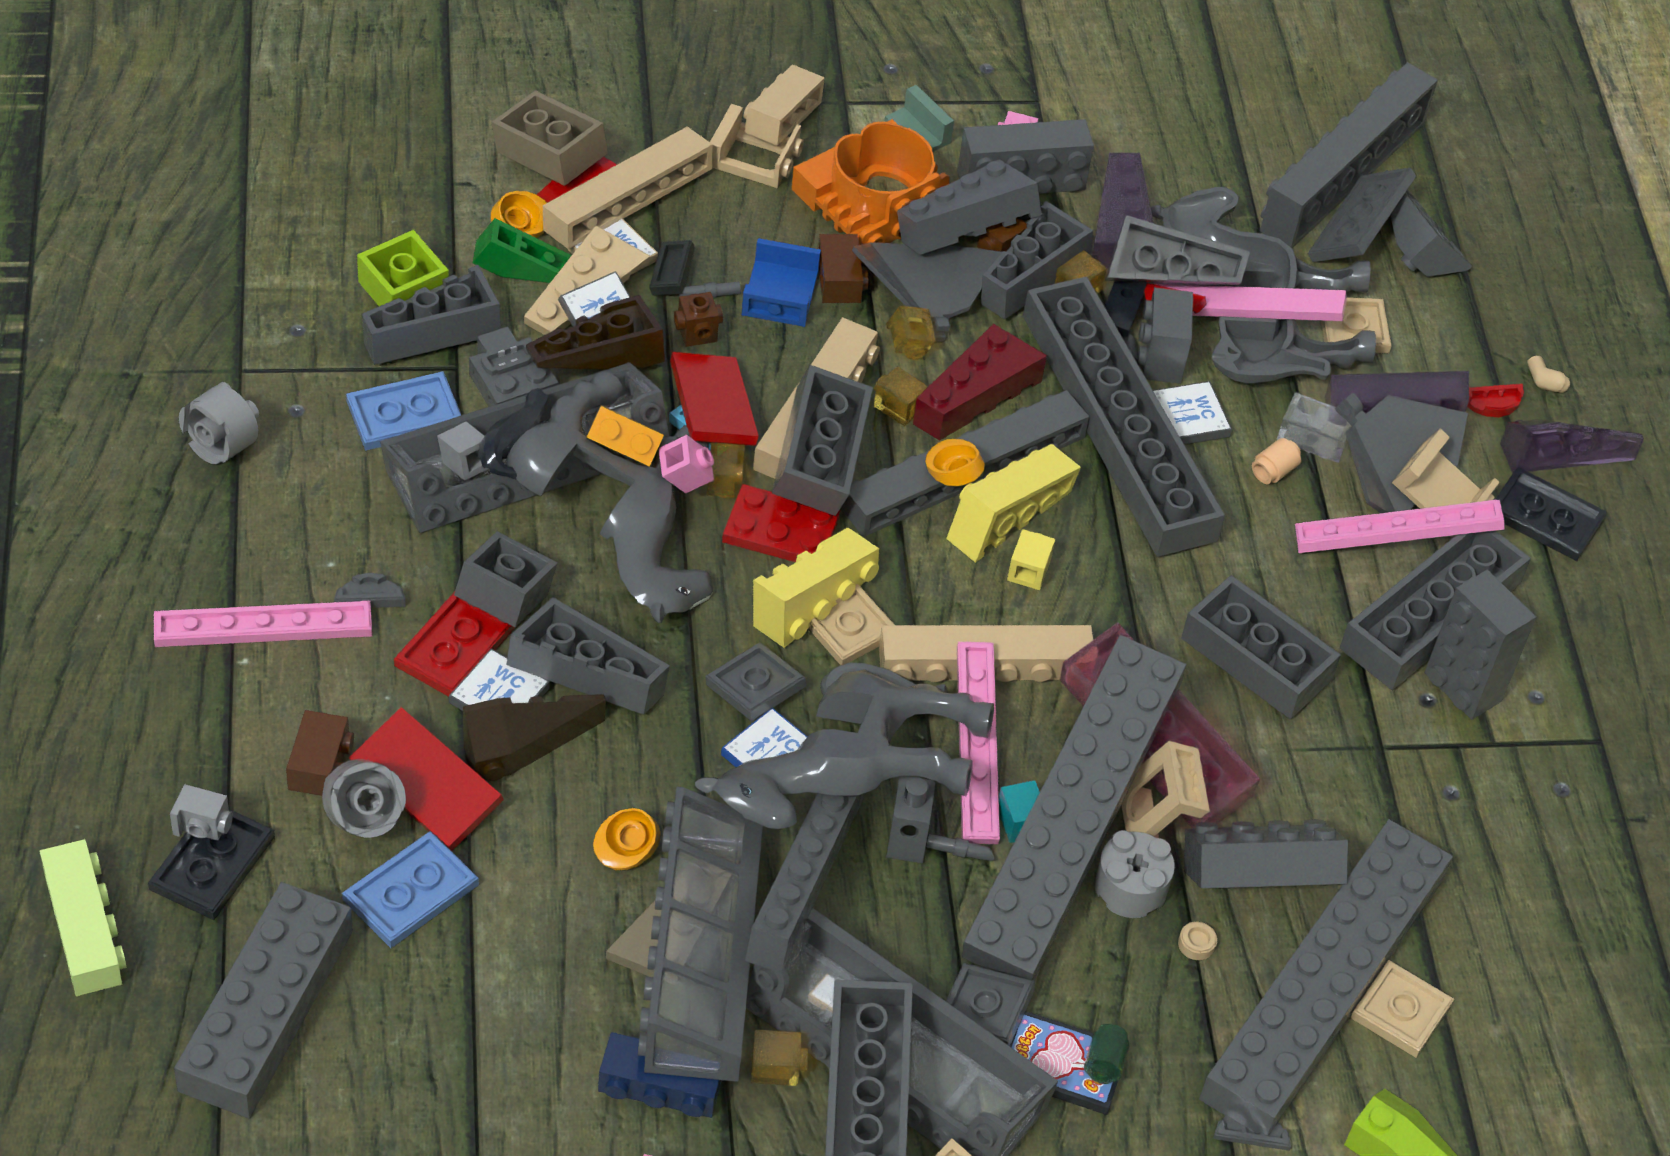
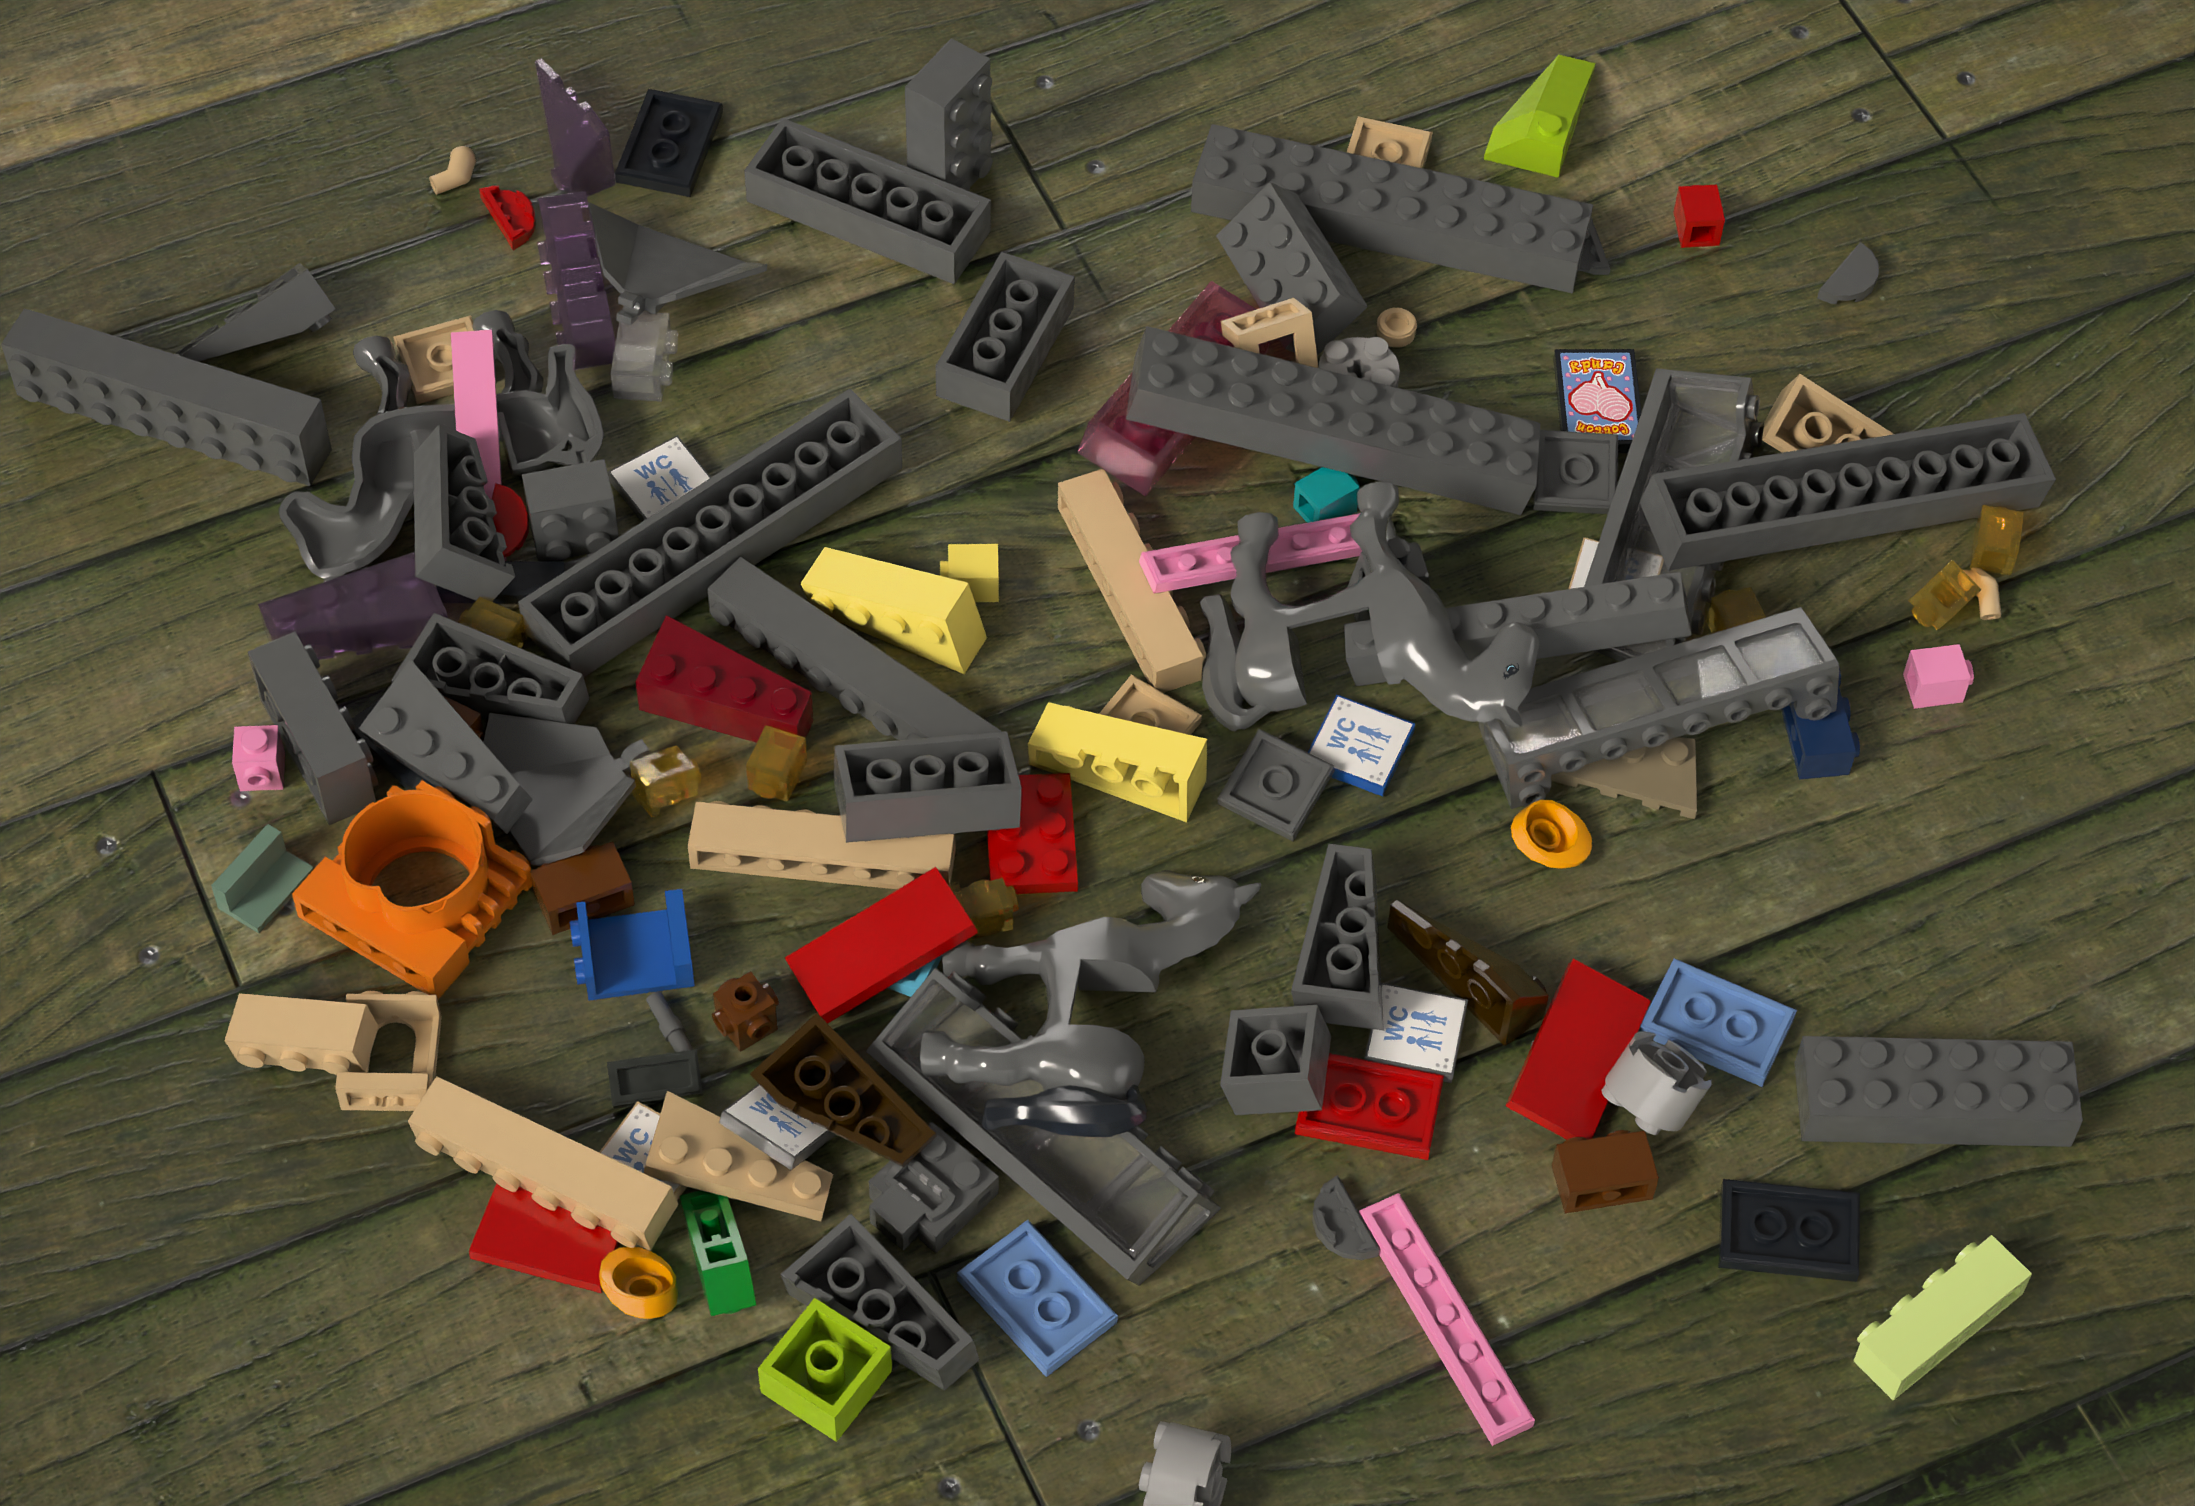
camera: 105 degrees left, 5 degrees up
light grey brick [170,784,233,840] -> none
light grey brick [437,422,488,481] -> none
dark tan brick [491,90,608,186] -> none
light orange brick [587,405,664,466] -> none
bright pink brick [659,435,714,493] -> none
light orange hat [925,439,985,486] -> none
clear green brick [1084,1024,1130,1084] -> none
light nougat brick [1252,438,1301,484] -> none
bright pink tile [1295,500,1505,553] -> none
dark grey tile [1308,168,1416,262] -> none
tan panel [1392,428,1499,537] -> none

